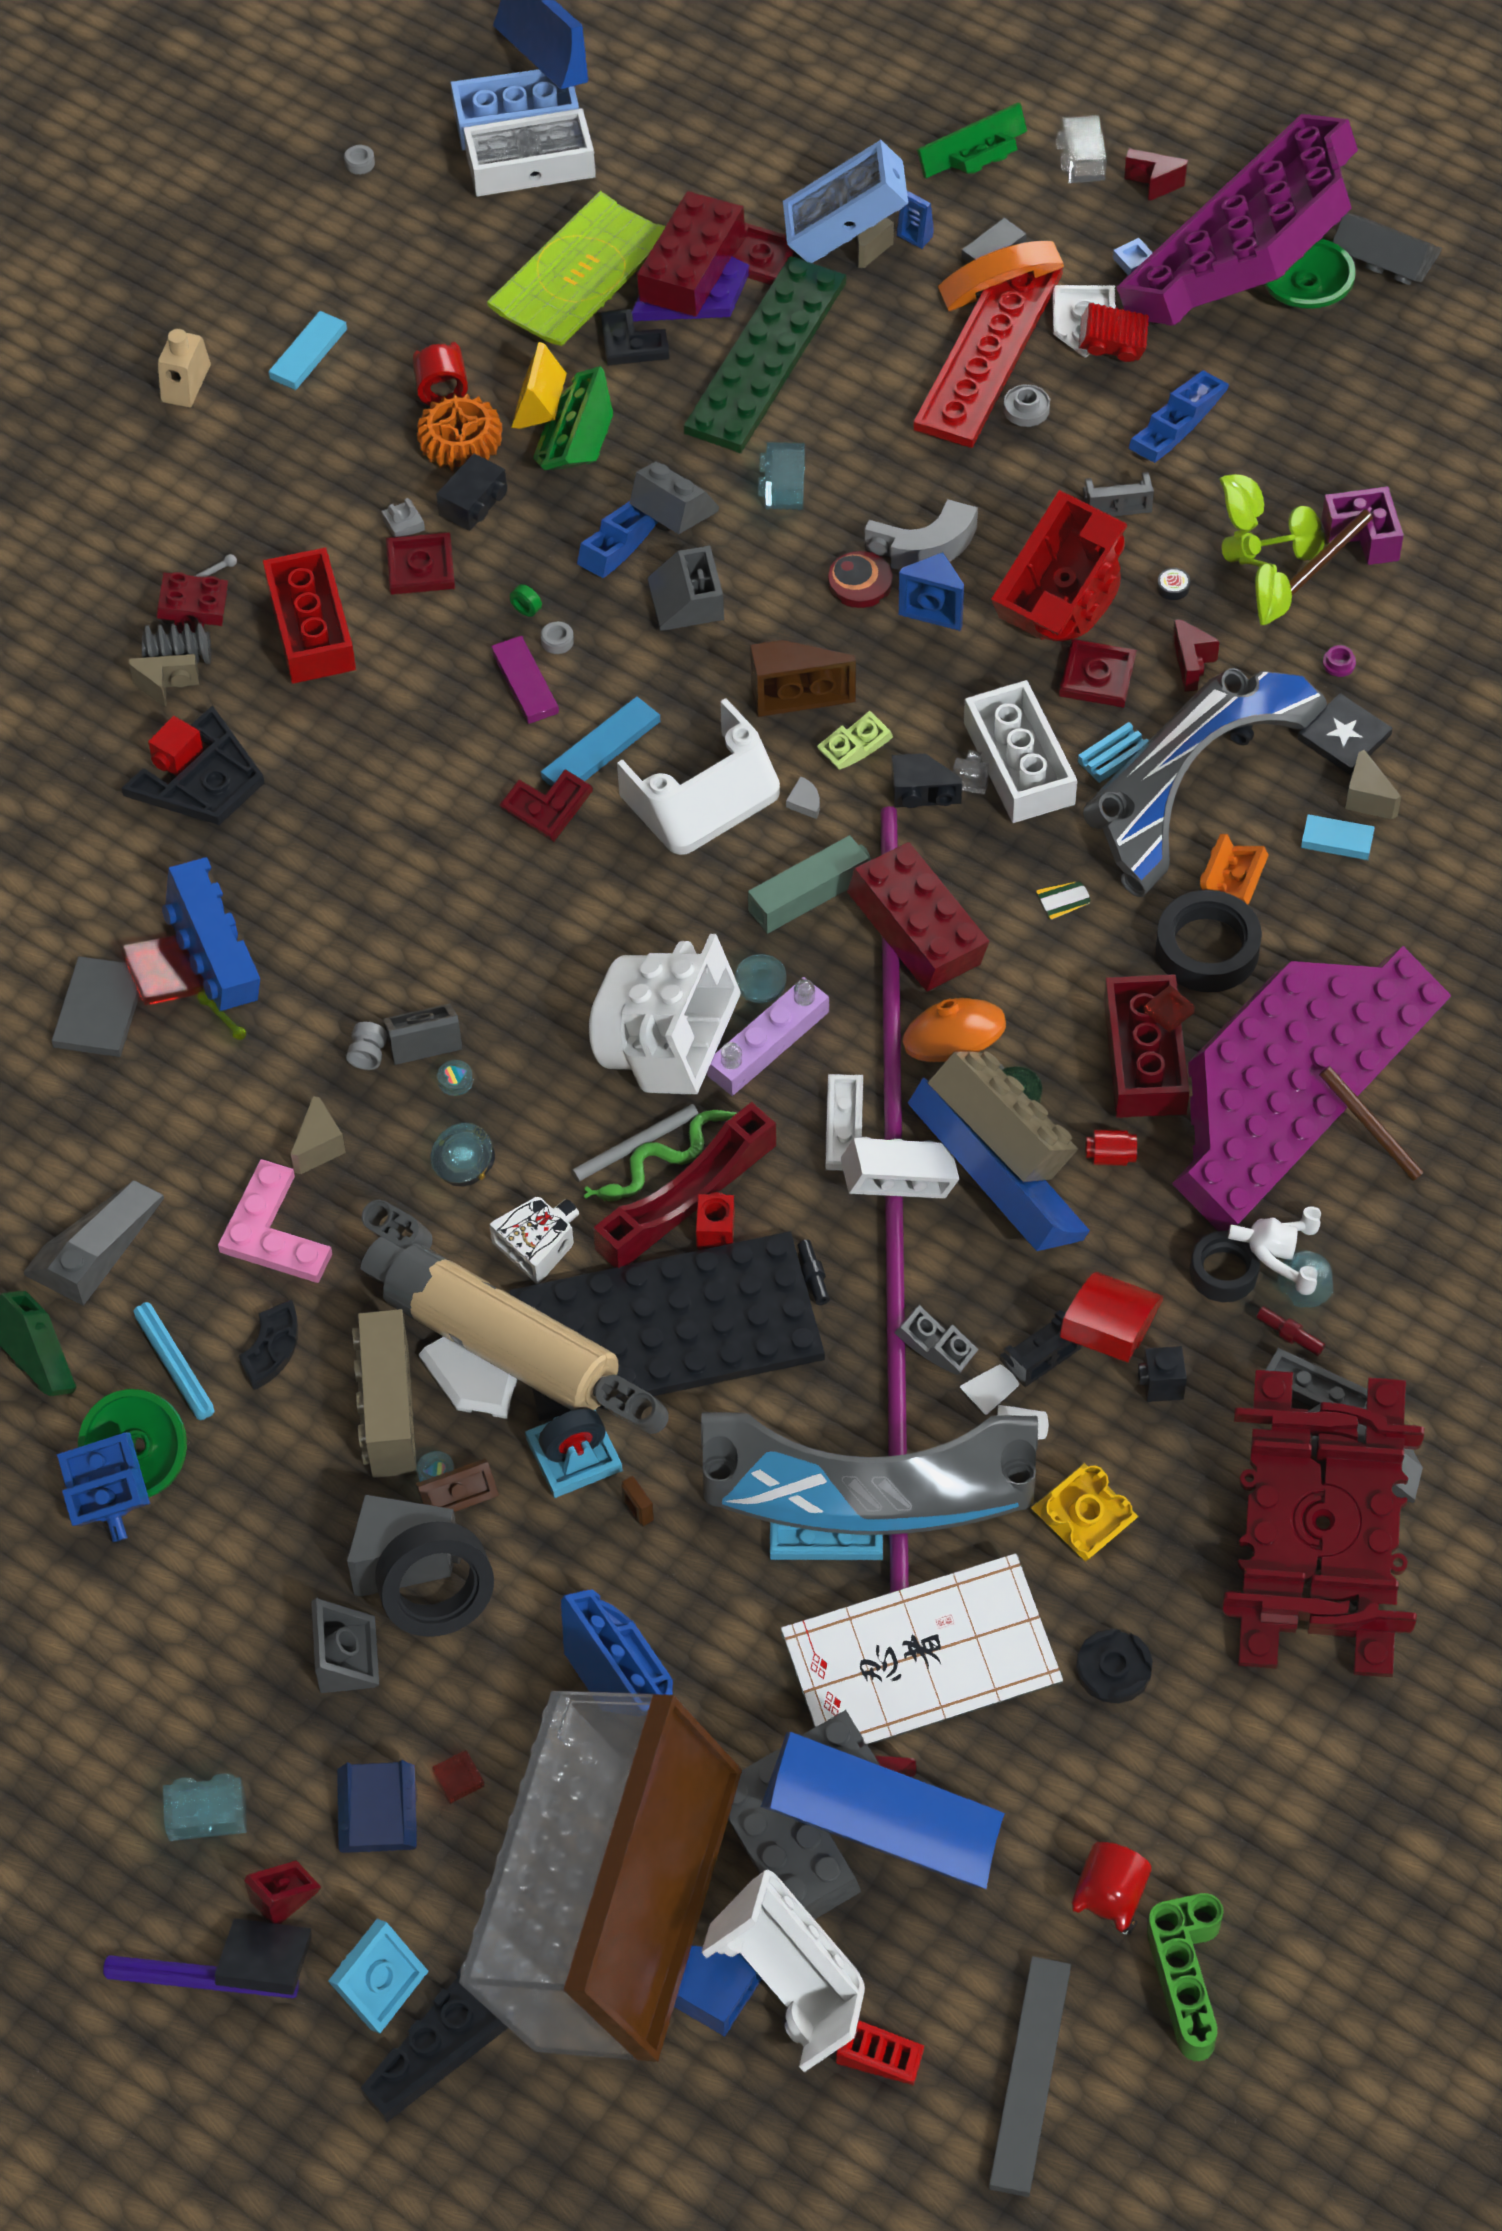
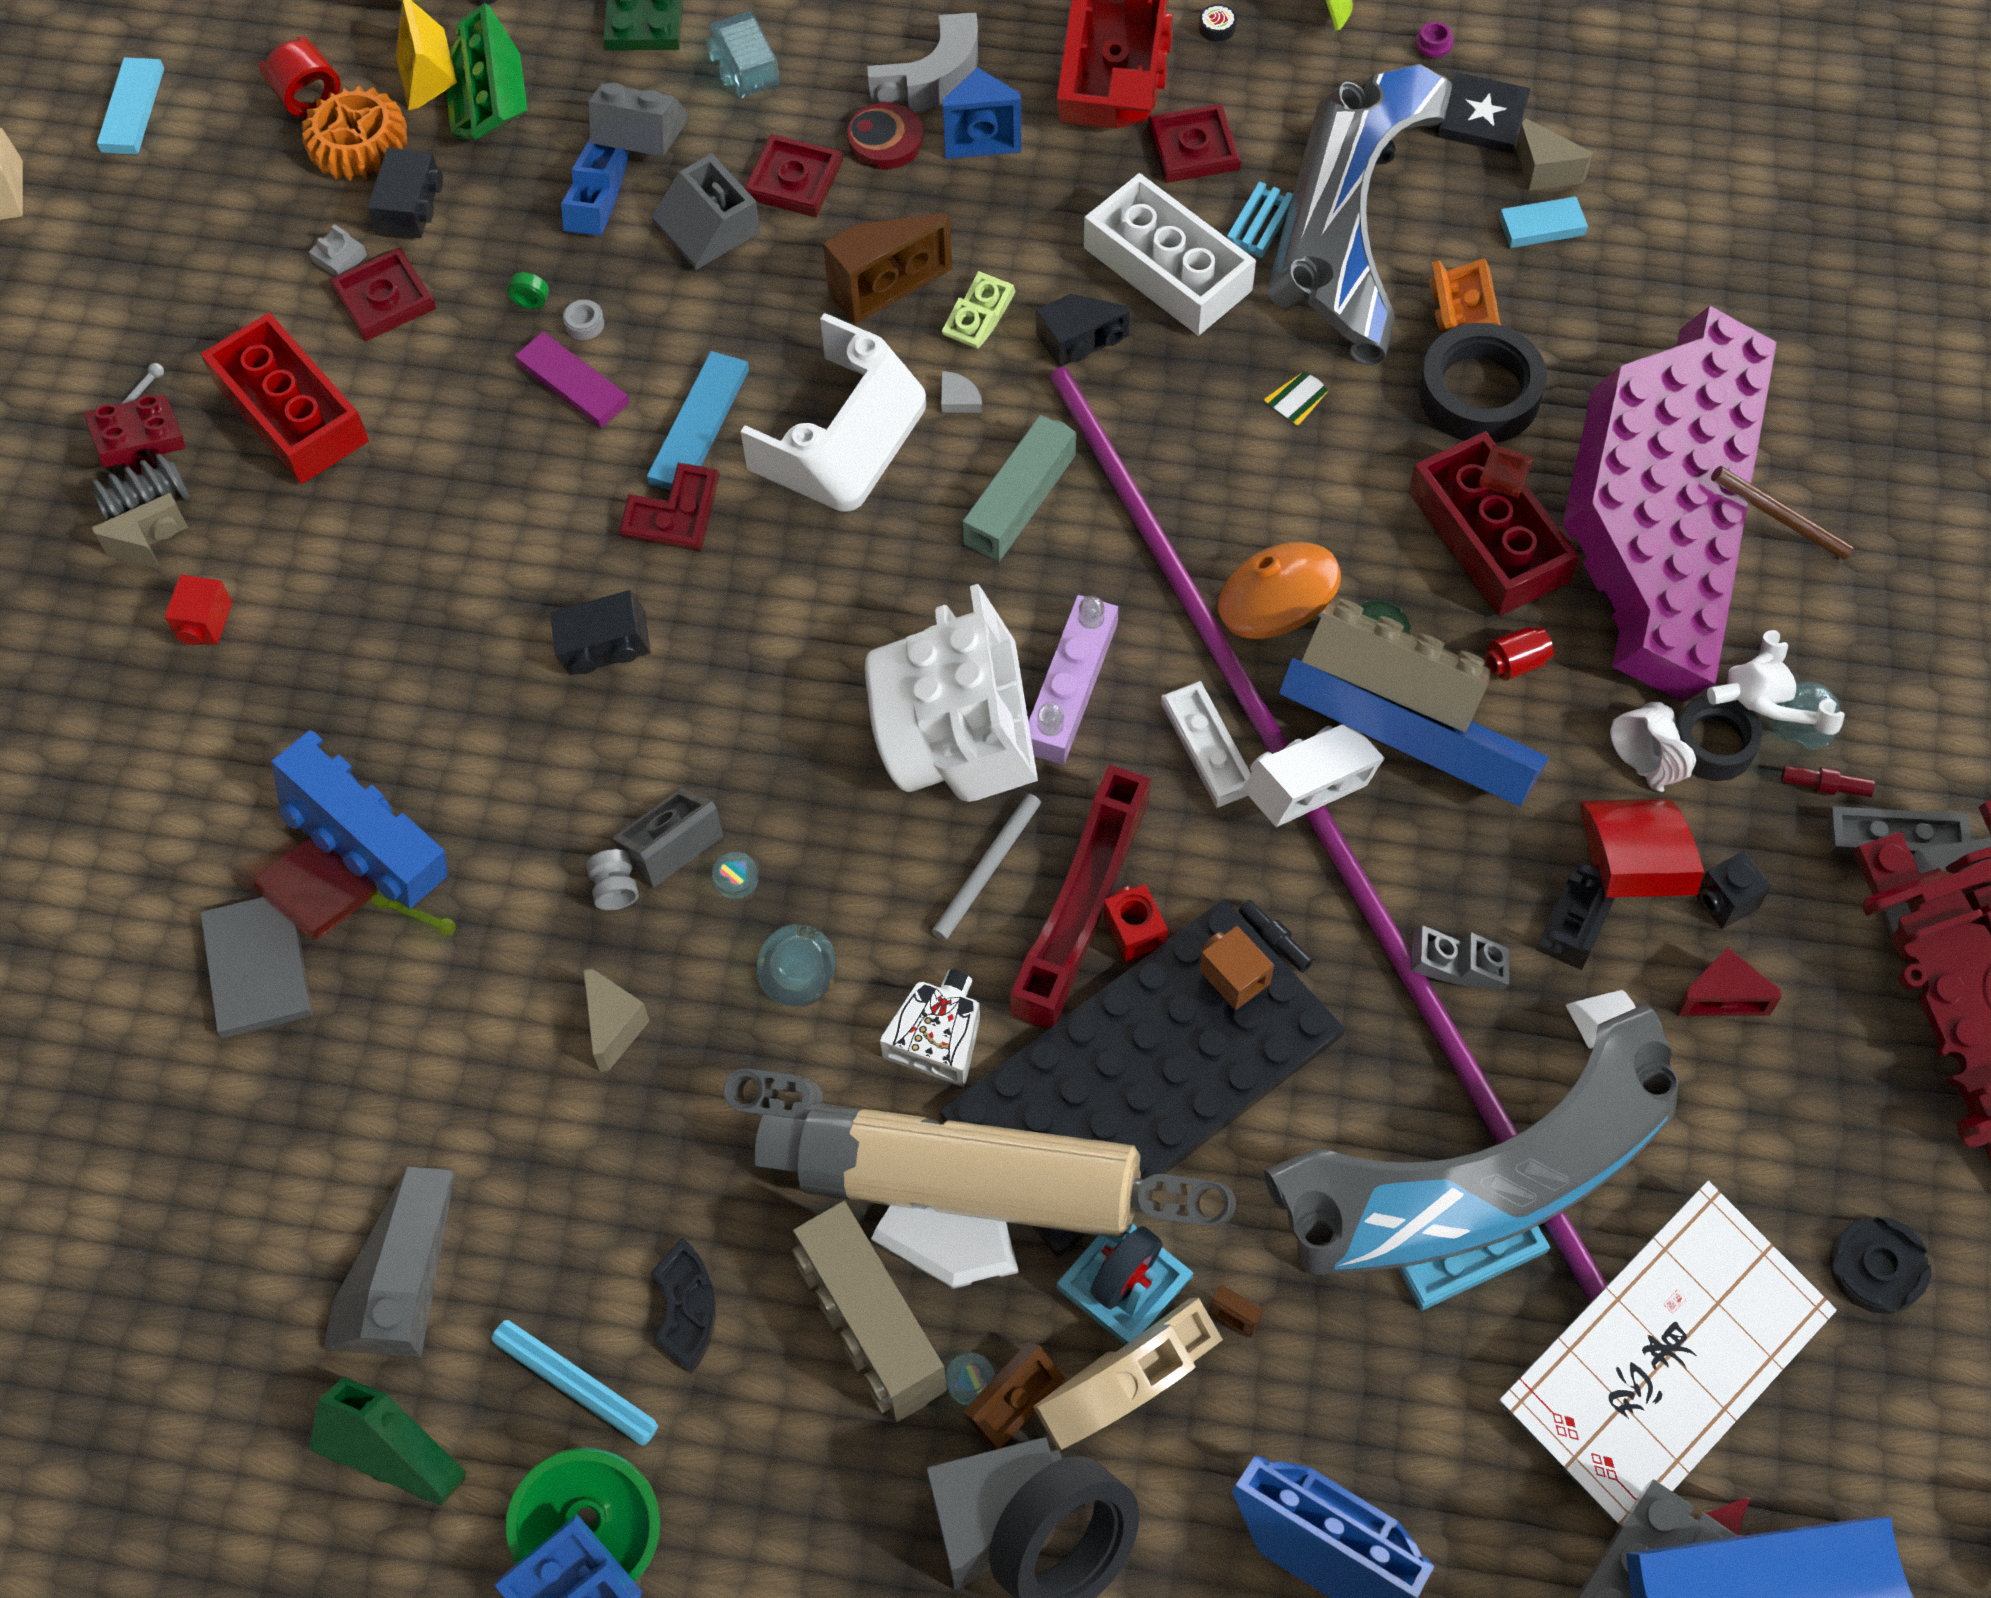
camera: 25 degrees left, 5 degrees up
black wing [121,705,265,825] -> none
bright pink plate [218,1159,332,1283] -> none
bright green animal [584,1109,737,1202] -> none
clear light blue plate [735,954,786,1003] -> none
dark red brick [847,842,990,992] -> none
clear tile [953,750,989,794] -> none
white sticker [960,1364,1019,1415] -> none
yellow slope [1031,1463,1139,1562] -> none
dark red slope [1172,619,1220,692] -> none
none -> black brick [550,590,651,676]
none -> dark red tile [744,134,843,218]
none -> tan slope [1033,1298,1223,1450]
none -> dark orange brick [1199,926,1274,1010]
none -> white hair [1610,702,1696,792]
none -> dark red slope [1677,947,1782,1016]

